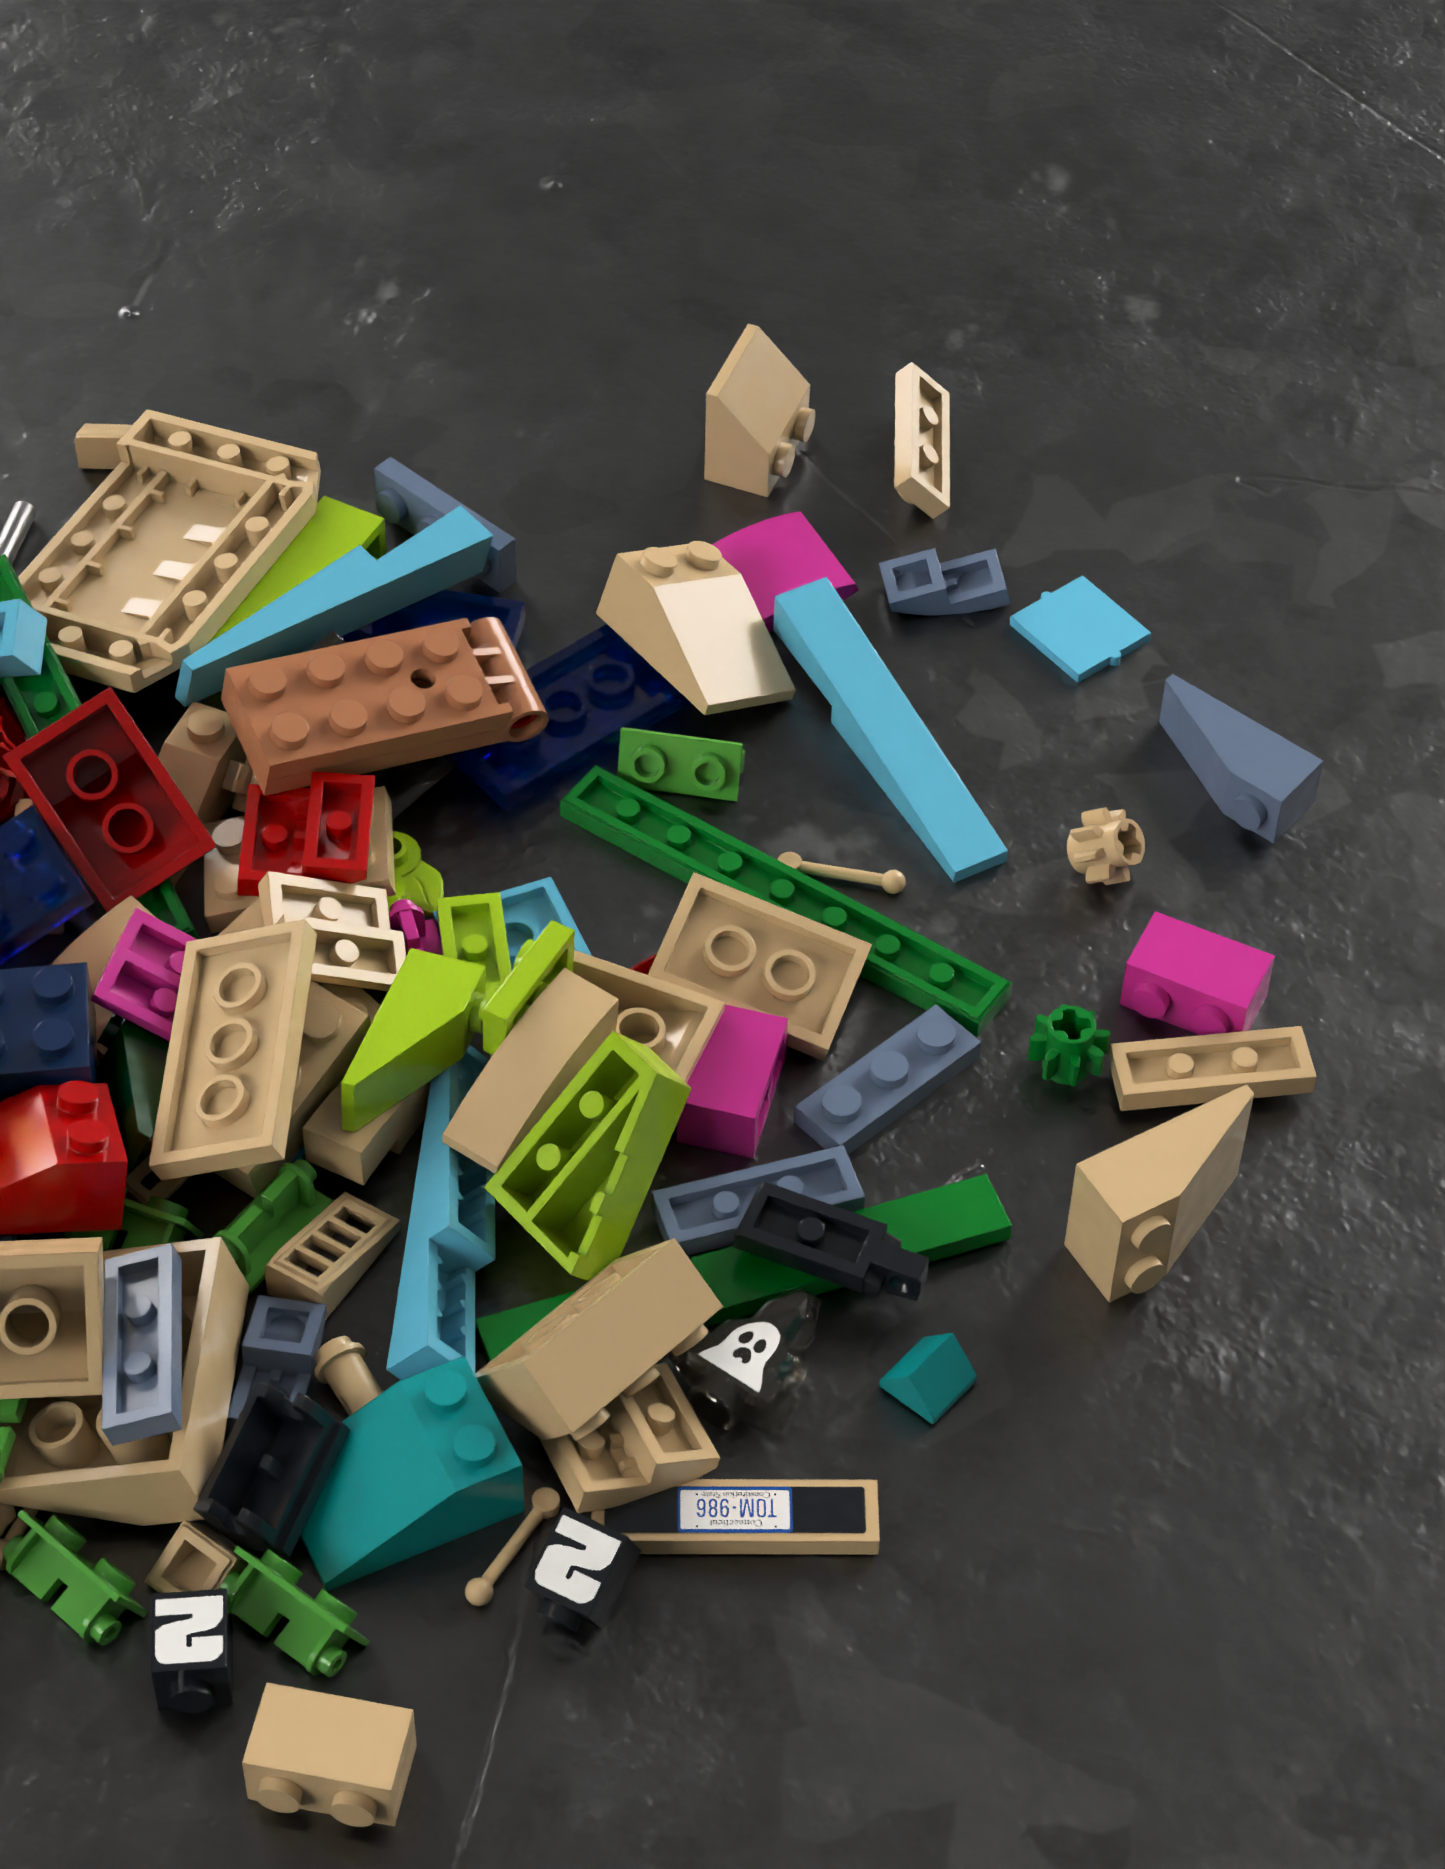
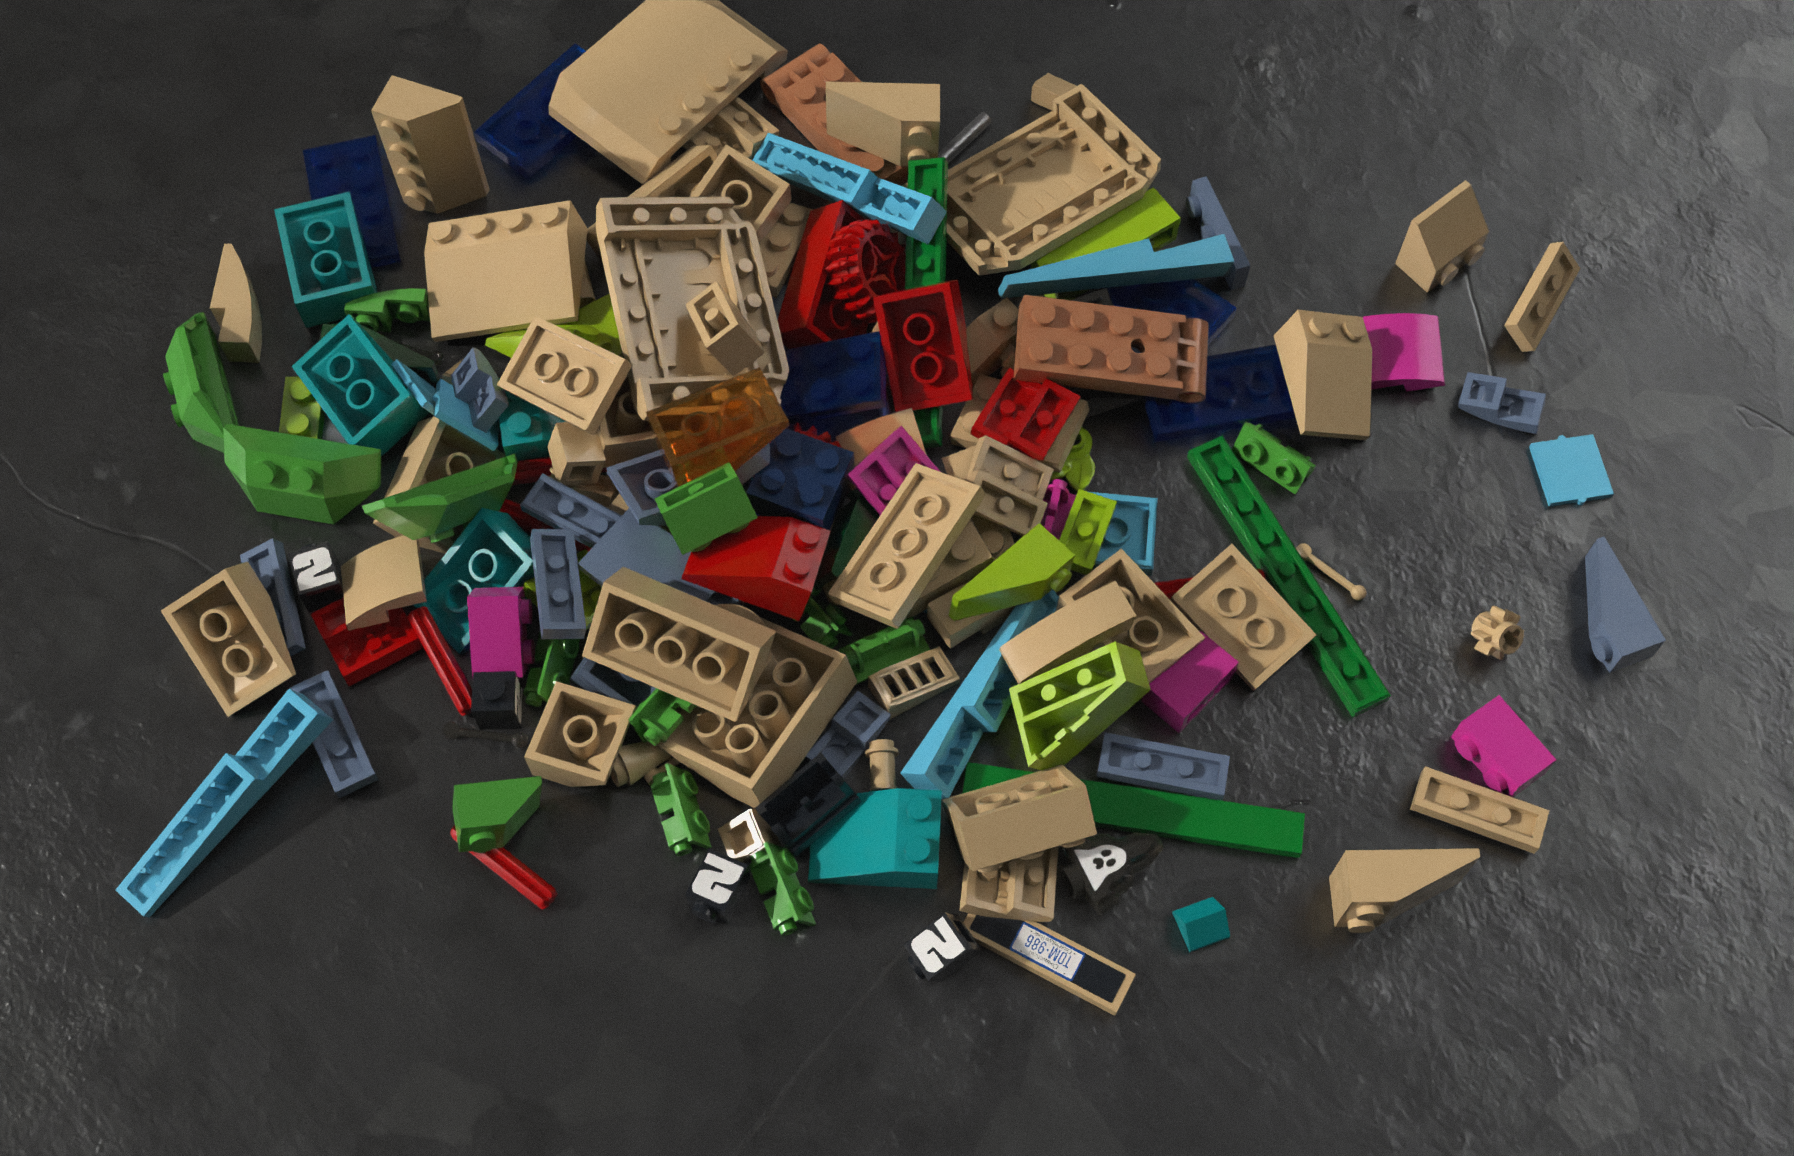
camera: 30 degrees right, 15 degrees up
sand blue plate [102,1243,182,1446] -> none
tan brick [242,1683,417,1827] -> none
tan hinge [465,1487,560,1606] -> none
lime plate [478,920,575,1055] -> none
black hinge [734,1181,929,1301] -> none
medium azure slope [773,577,1008,883] -> none
sand blue plate [794,1004,981,1155] -> none
green gear [1027,1004,1111,1087] -> none

